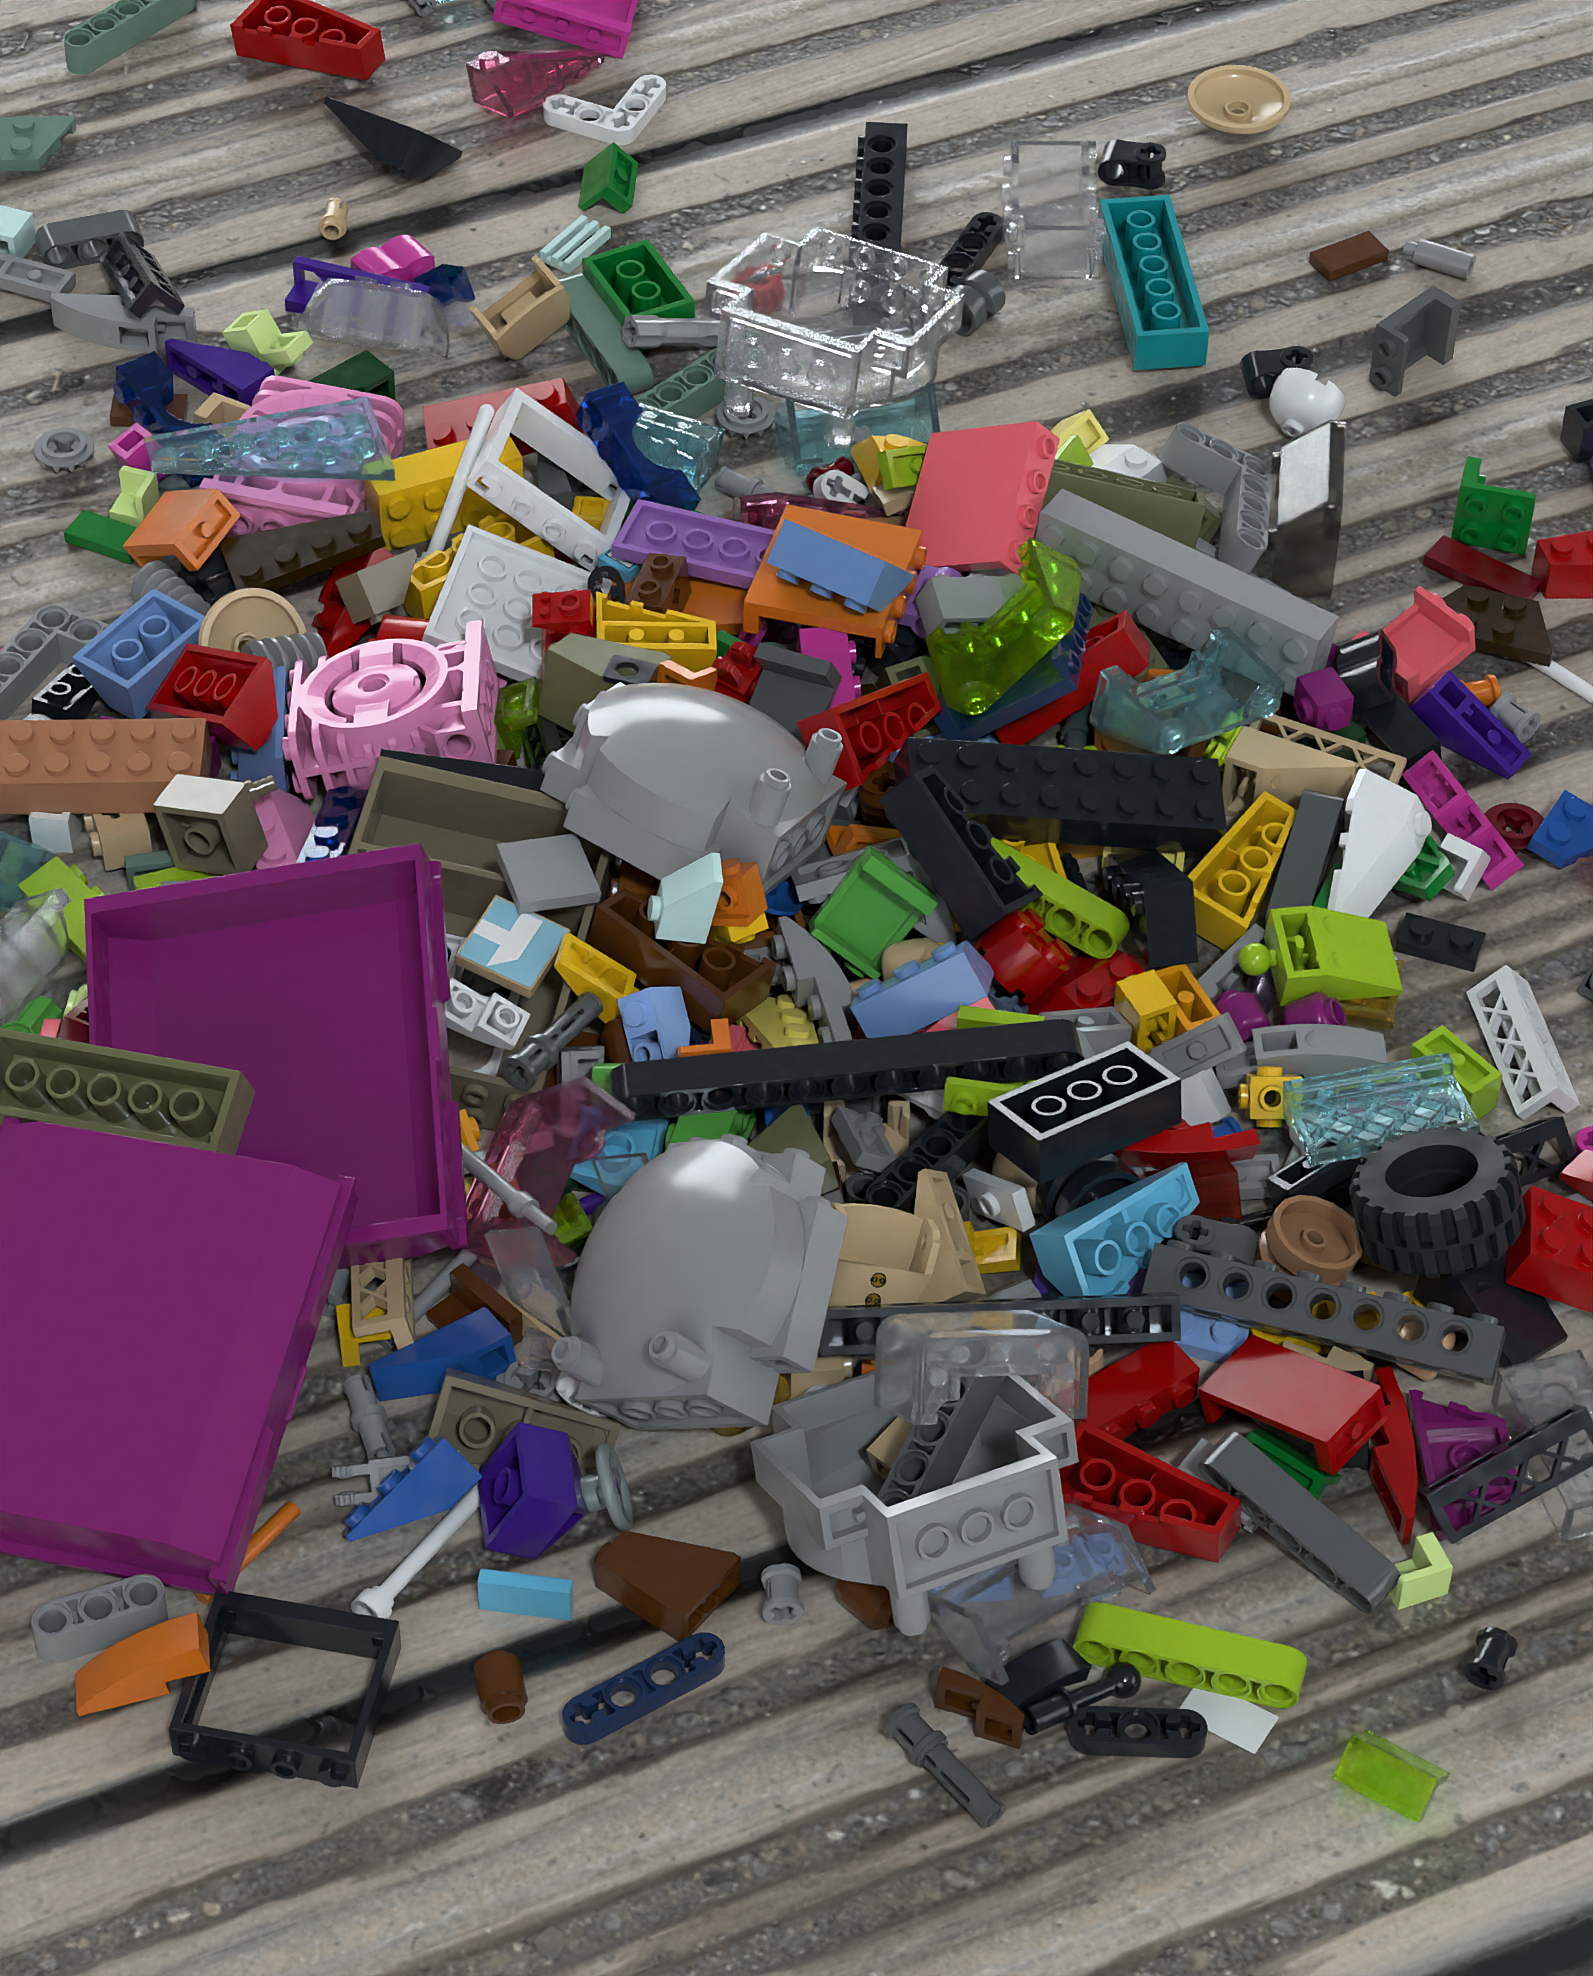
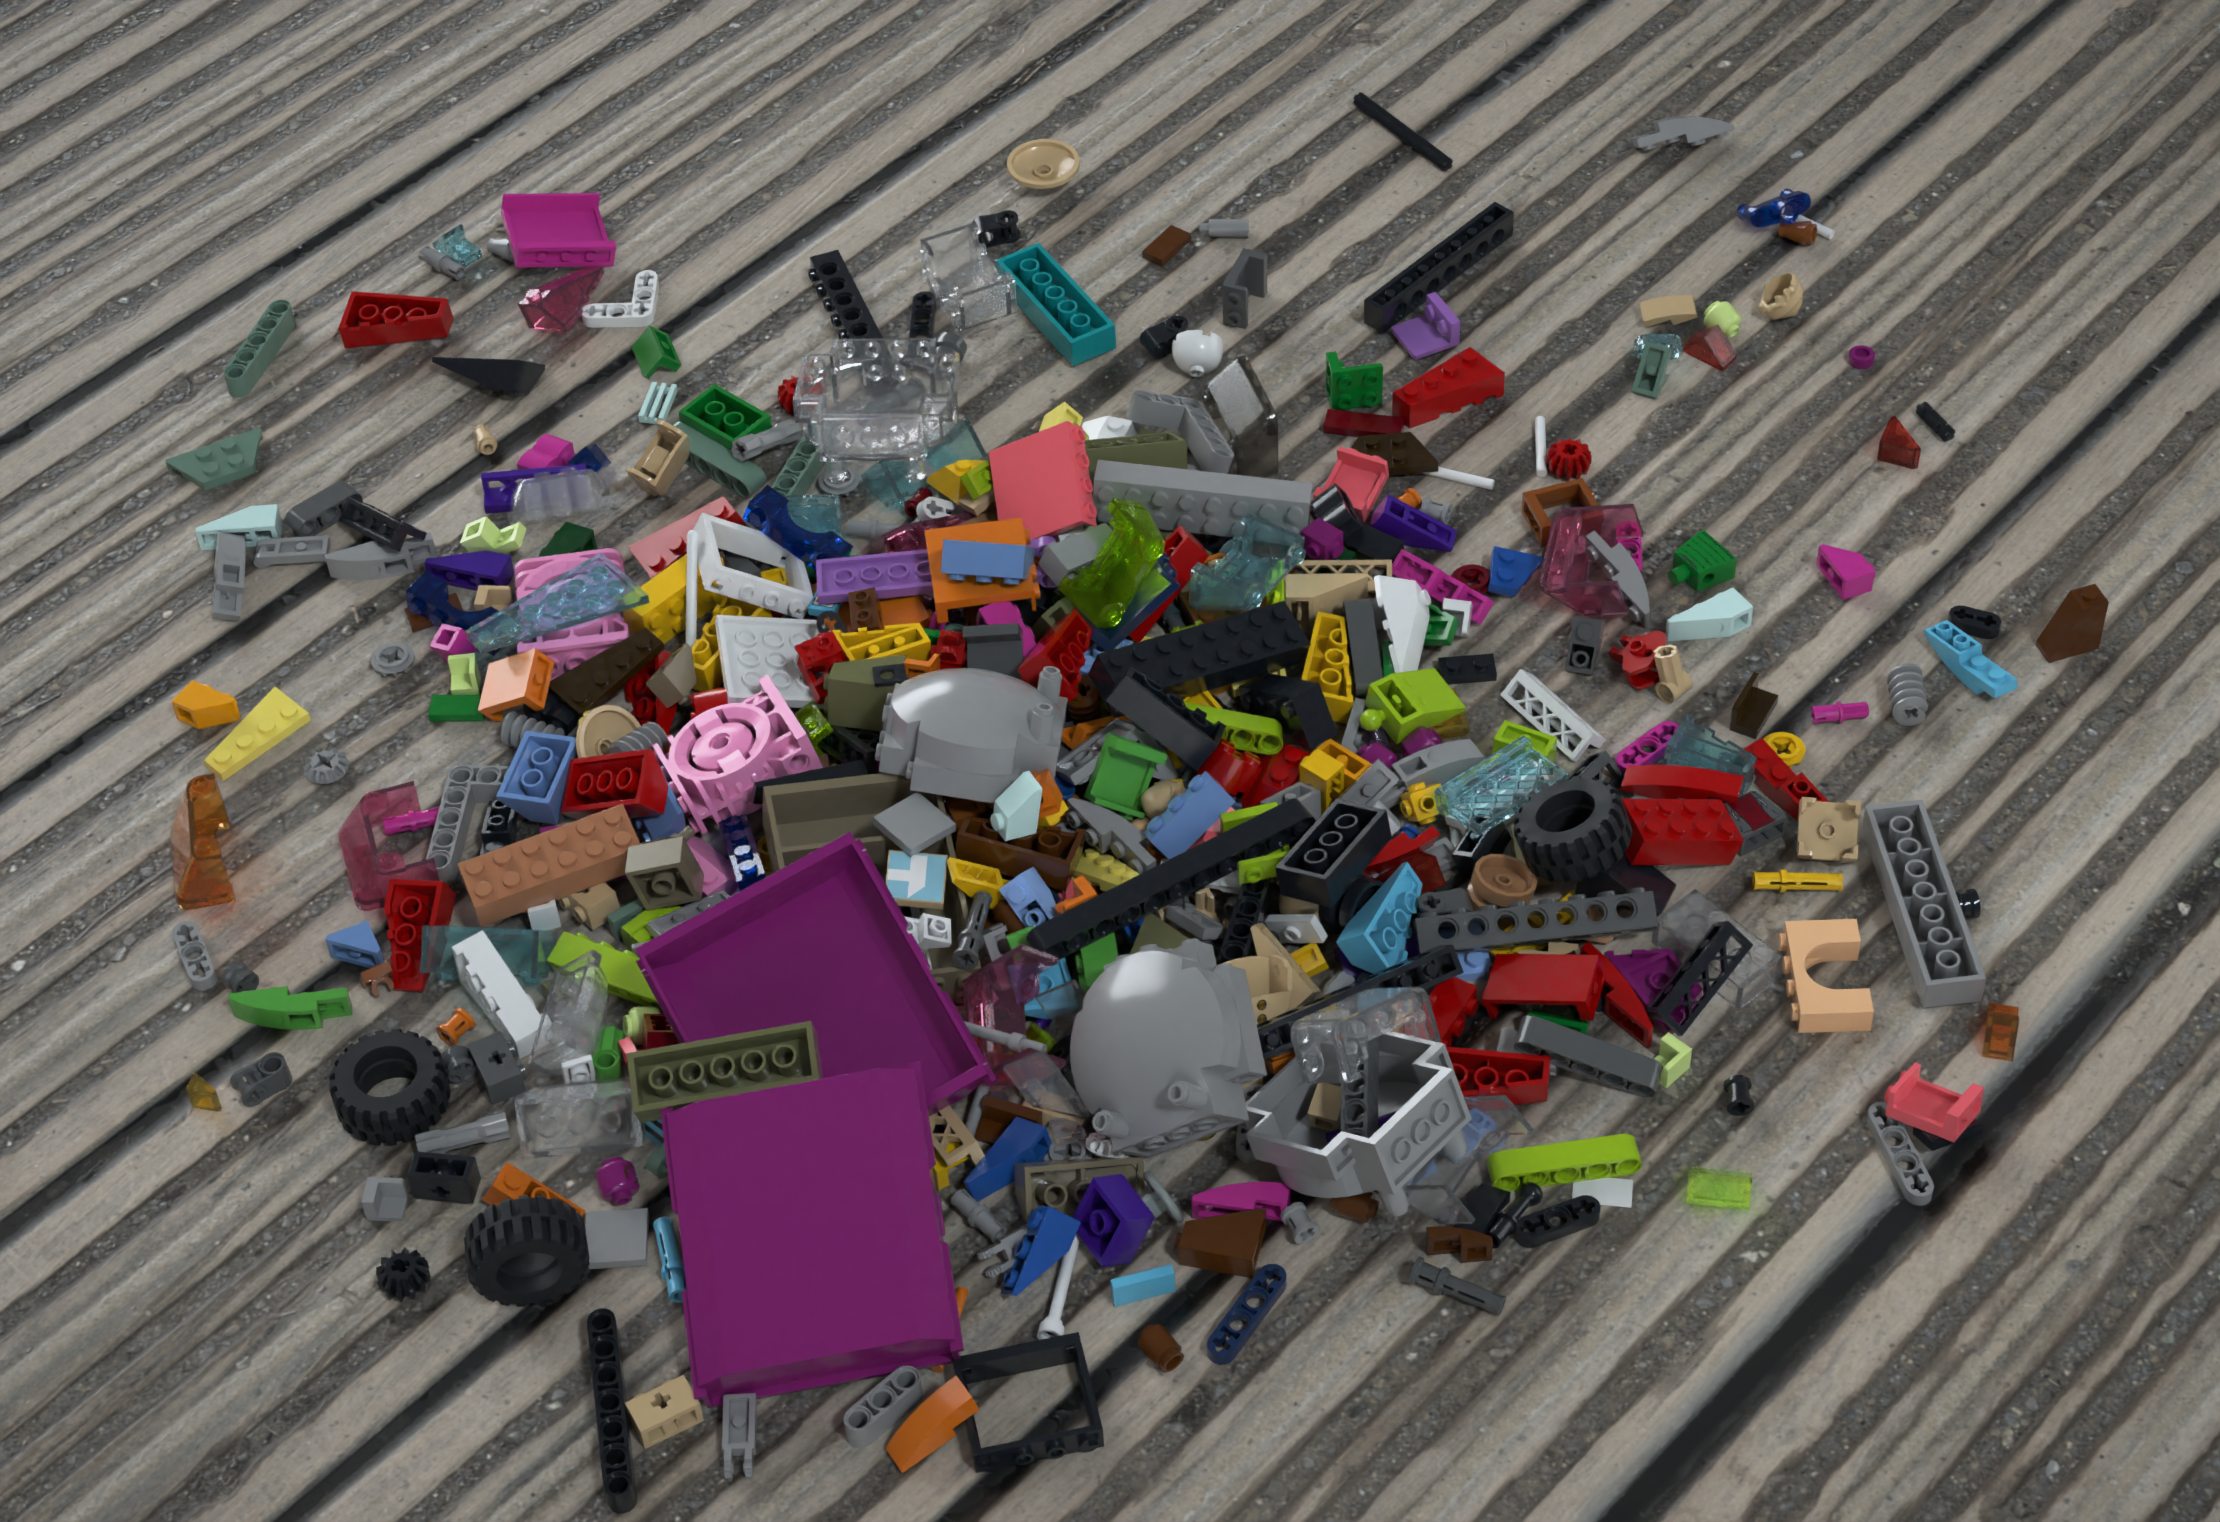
camera: 20 degrees left, 0 degrees up
none -> dark pink slope [1192,1182,1291,1221]

